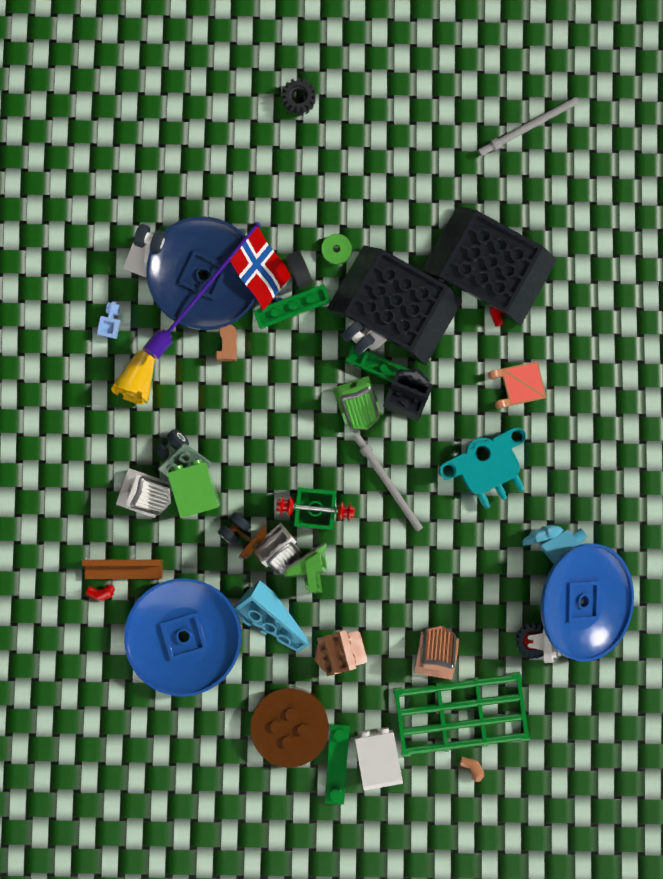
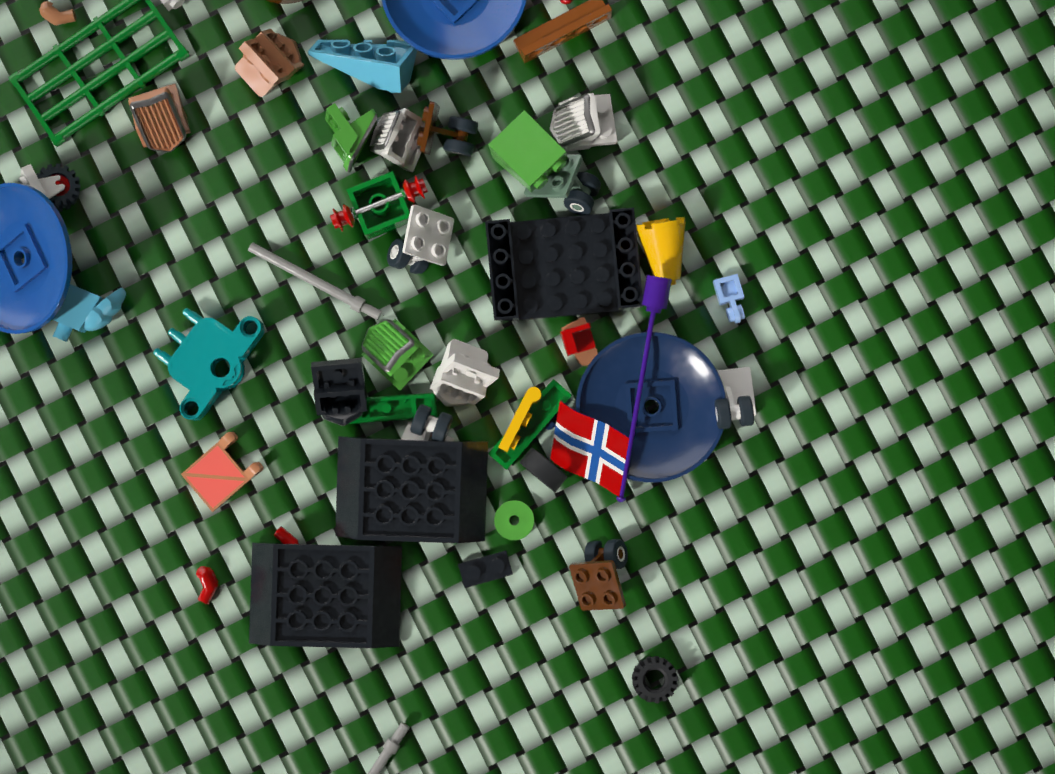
camera: 160 degrees right, 0 degrees up
none -> red arm [196,566,218,604]
none -> white plate [387,205,454,274]
none -> white piece [430,339,500,407]
none -> black plate [458,550,513,588]
none -> black slope [485,208,644,321]
none -> yellow plate [498,387,541,453]
none -> red panel [560,323,595,356]
none -> reddish brown plate [569,539,628,611]

